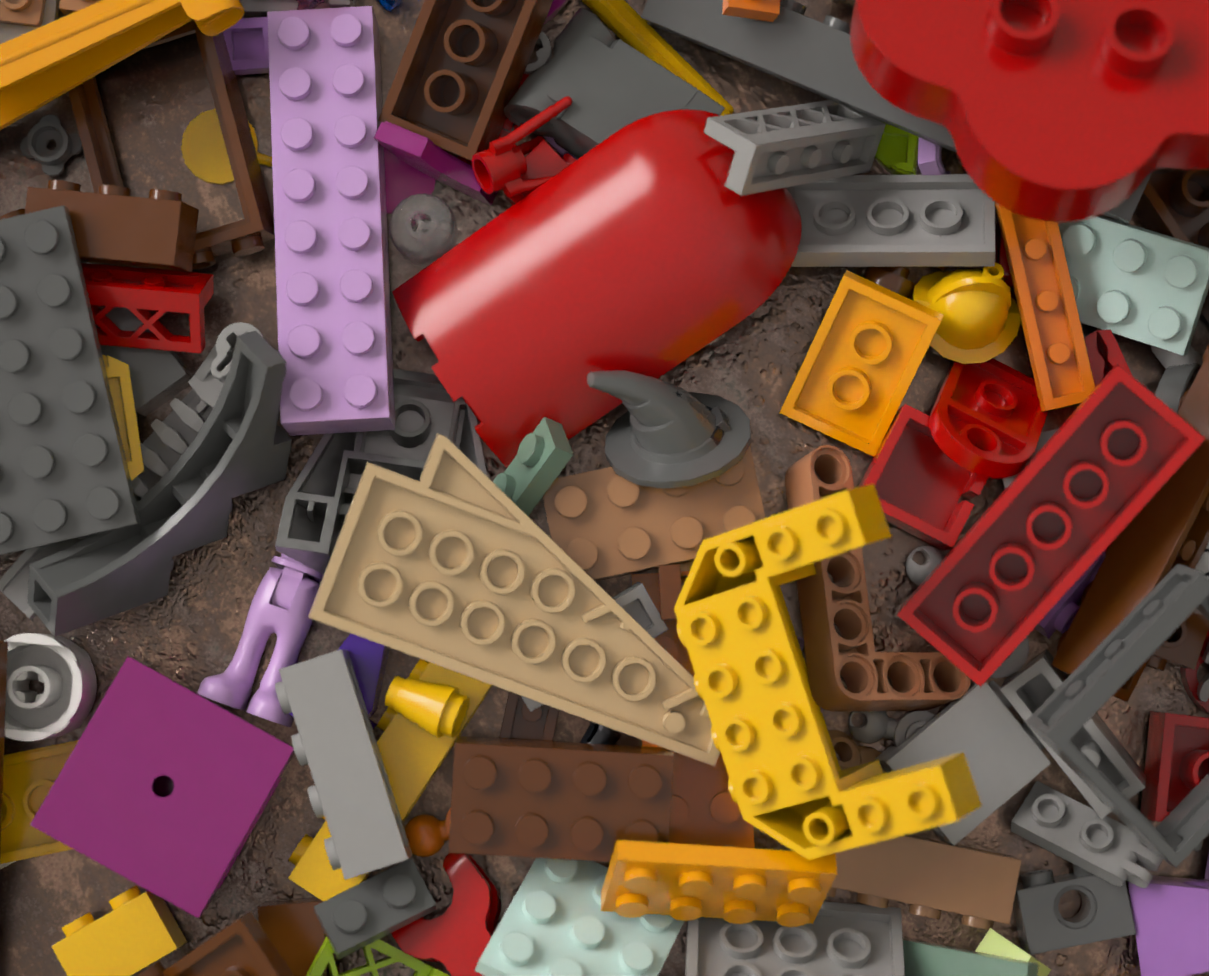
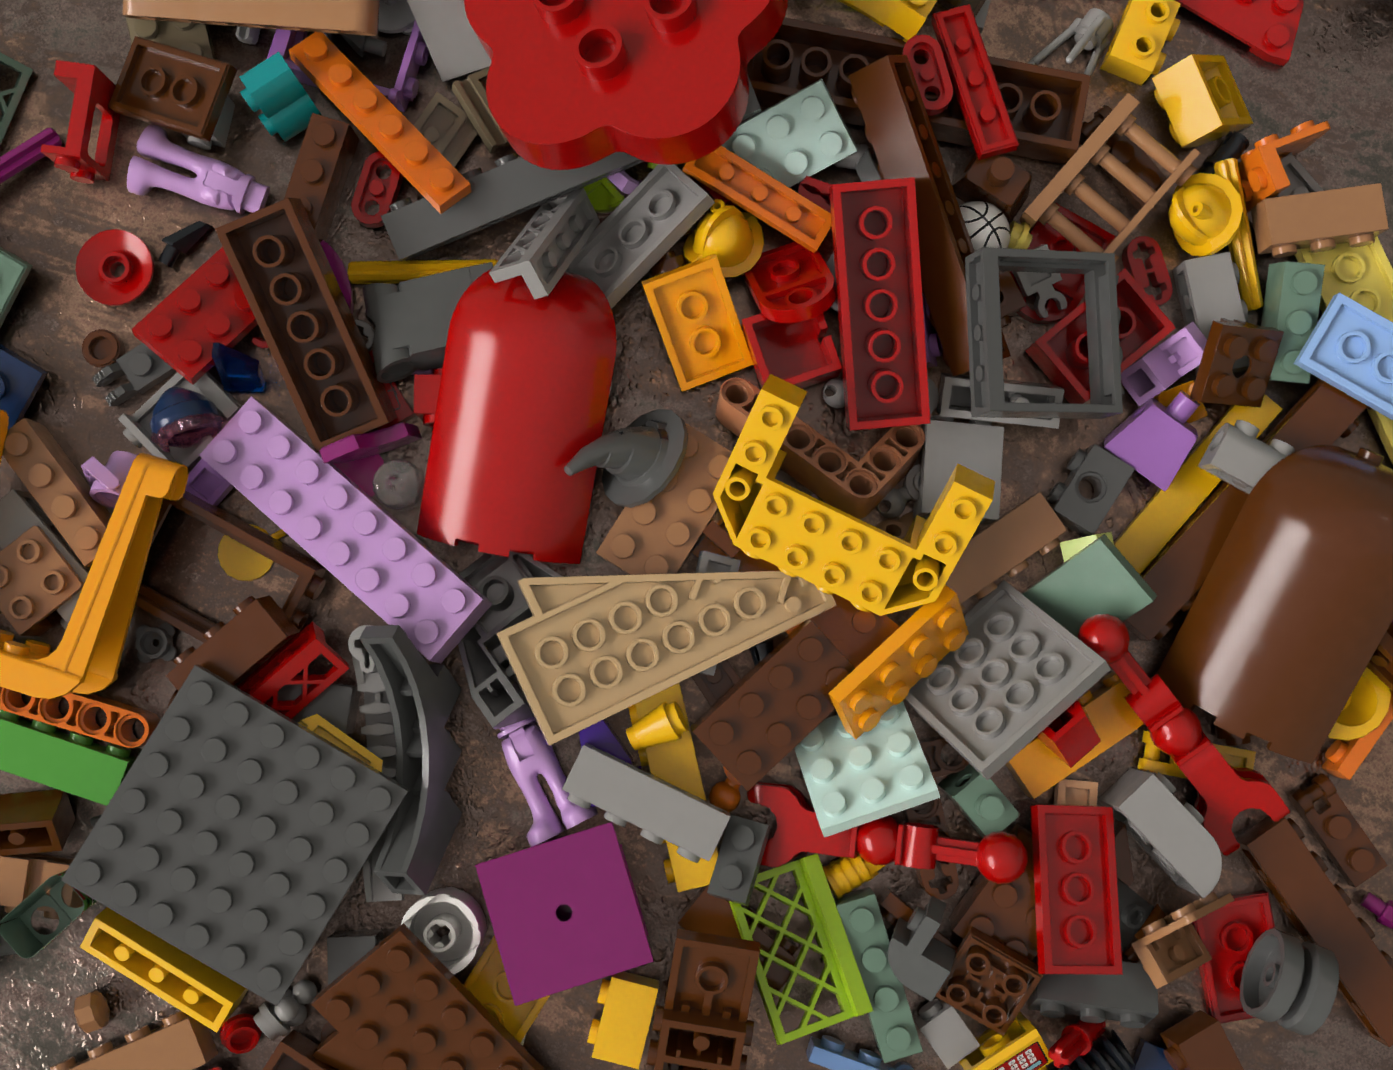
camera: 50 degrees left, 0 degrees up
red plant [471,96,573,198] -> none
sand green plate [493,417,573,516] -> none
light grey hinge [1011,781,1162,888] -> none

